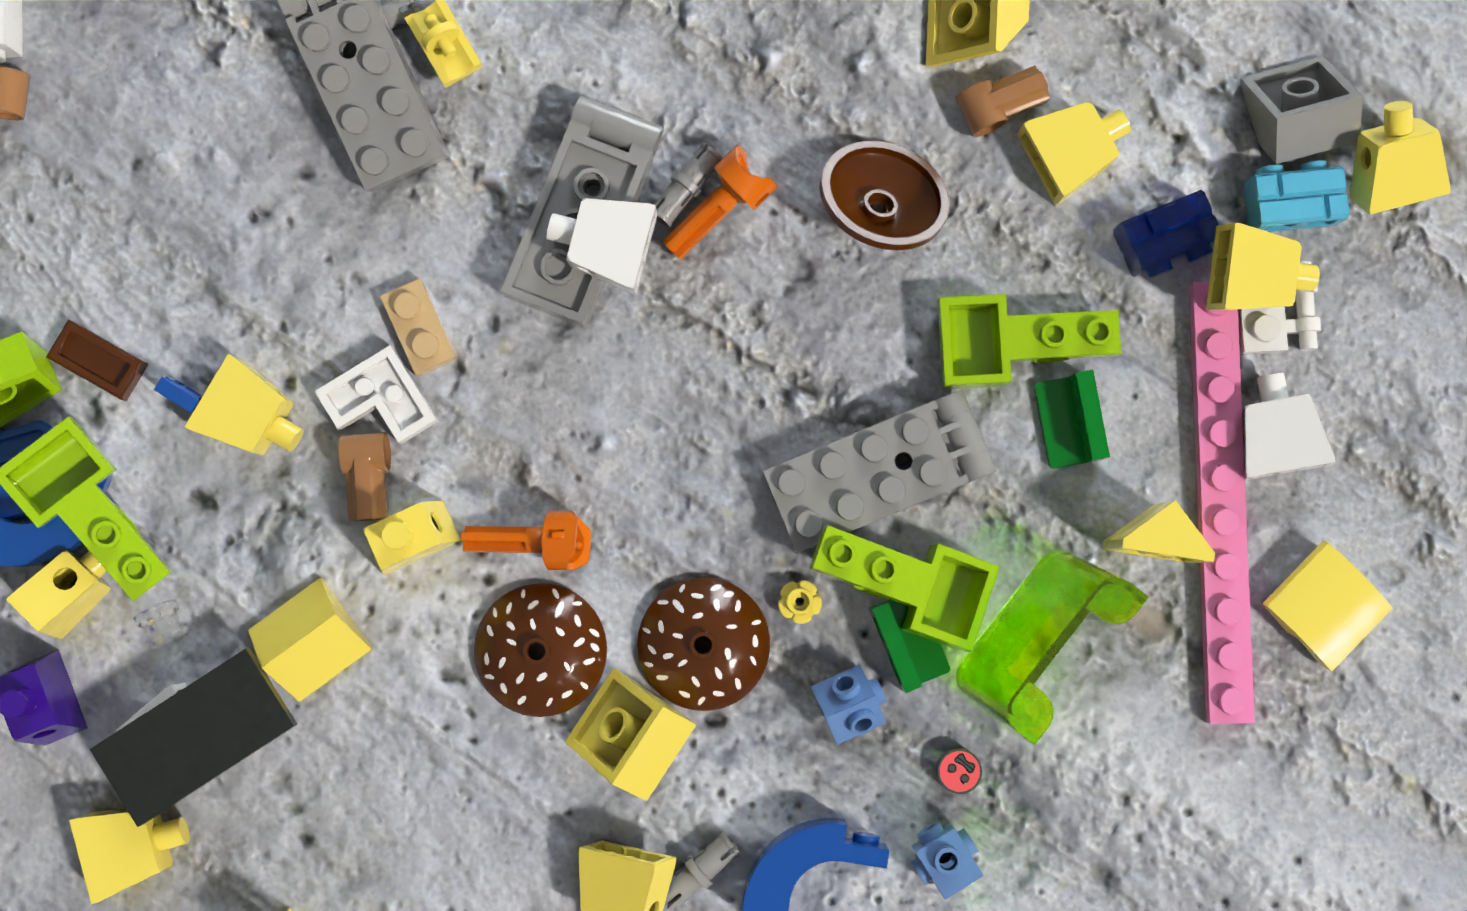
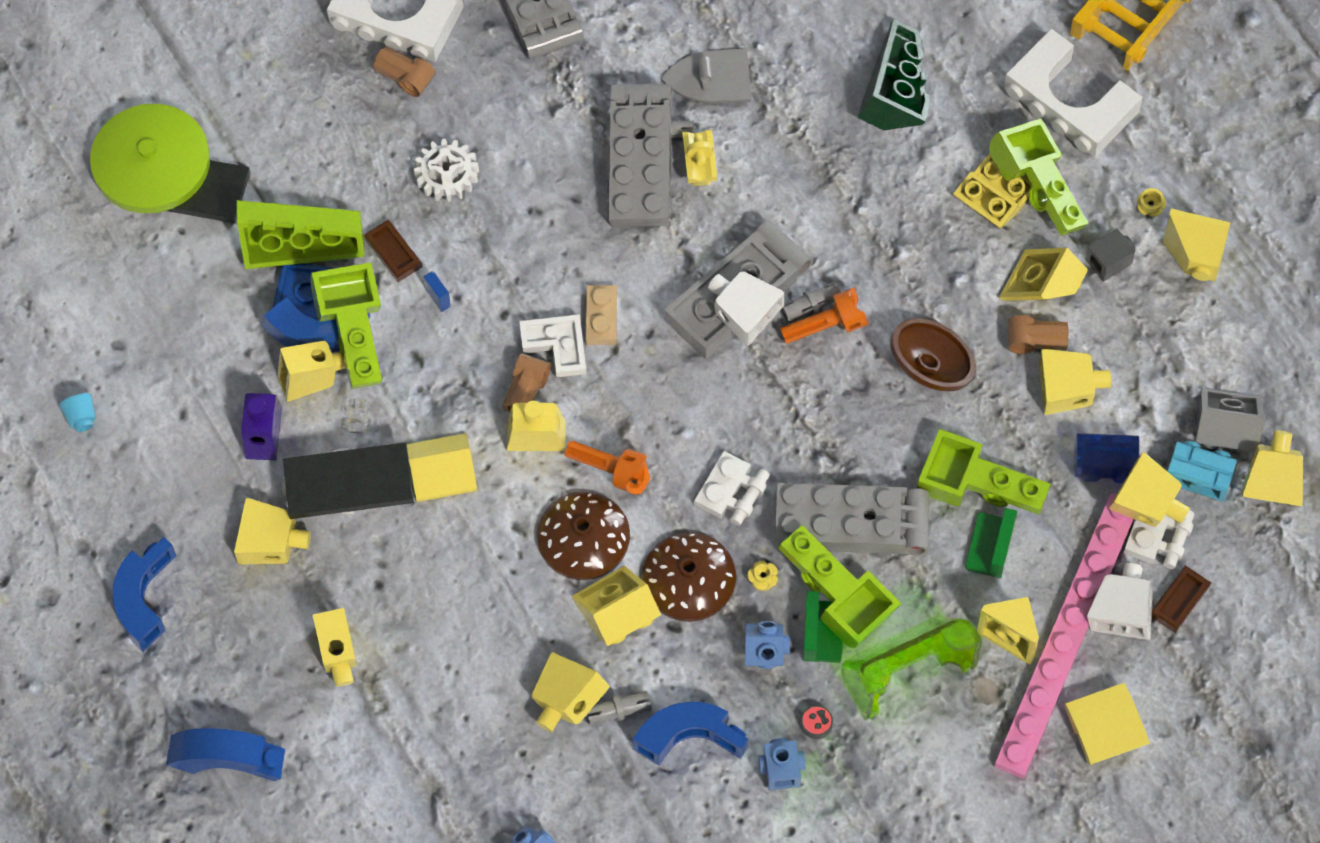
camera: 25 degrees right, 20 degrees down
light yellow torso [184,354,304,455] -> none
none -> white gear [414,139,479,202]
none -> white plate [694,451,770,526]
none -> reddish brown tile [1152,565,1212,634]

